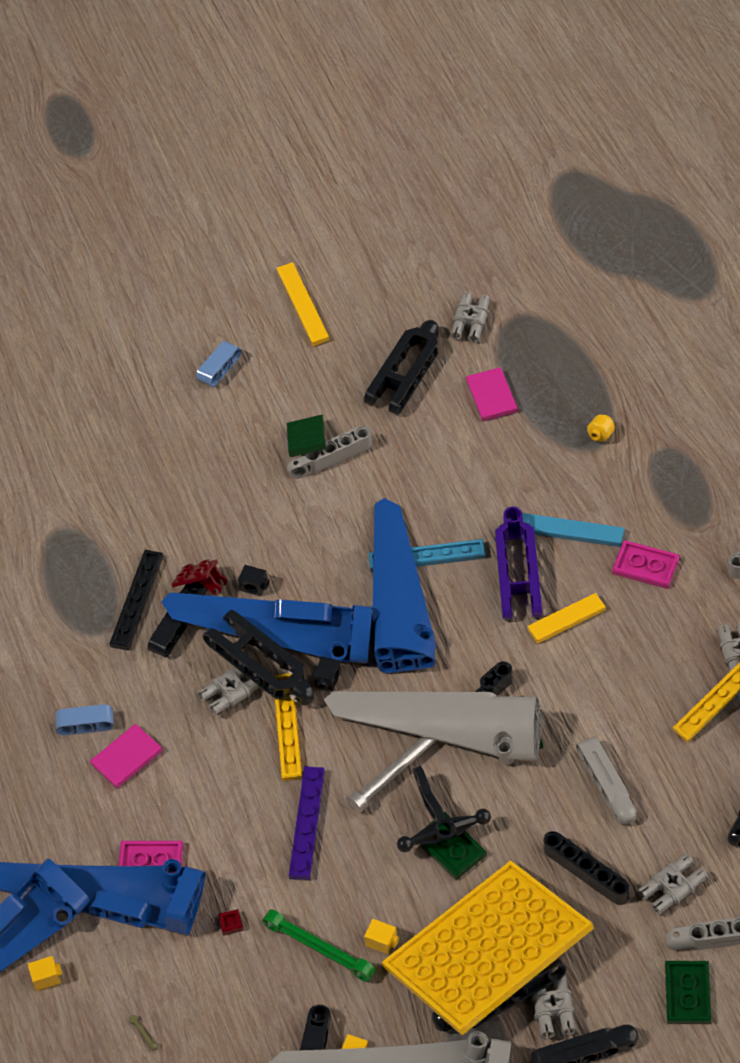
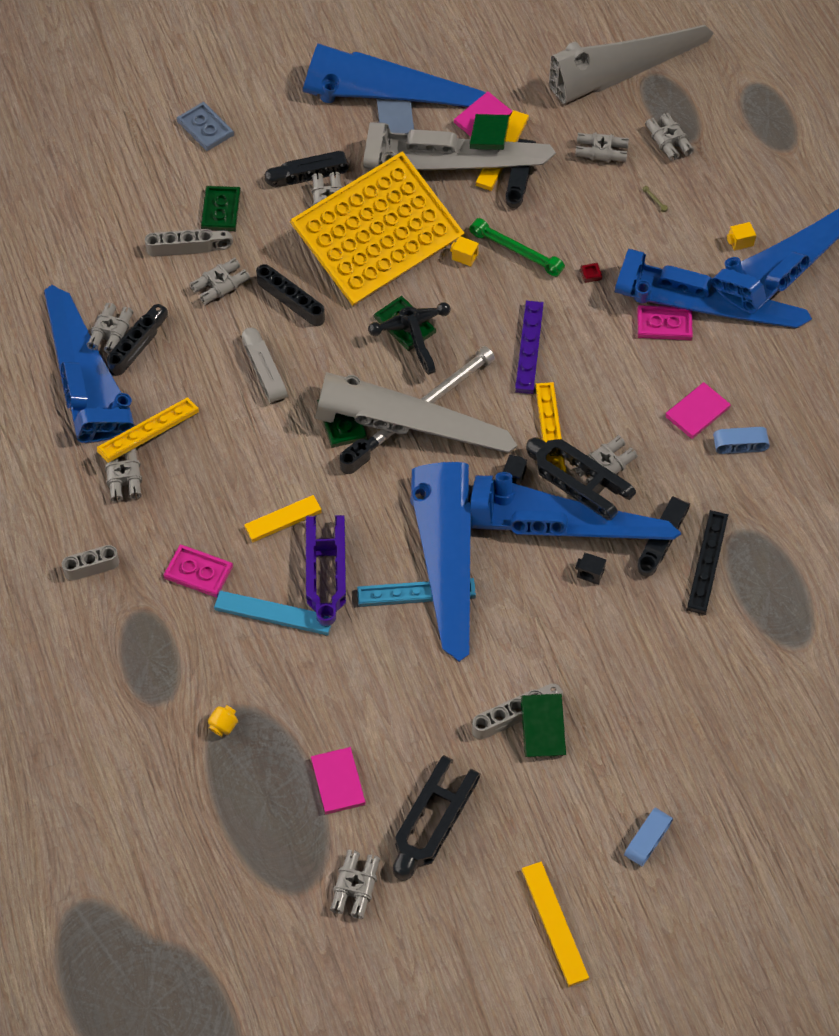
camera: 175 degrees right, 5 degrees up
dark red plate [171,559,228,595] -> none

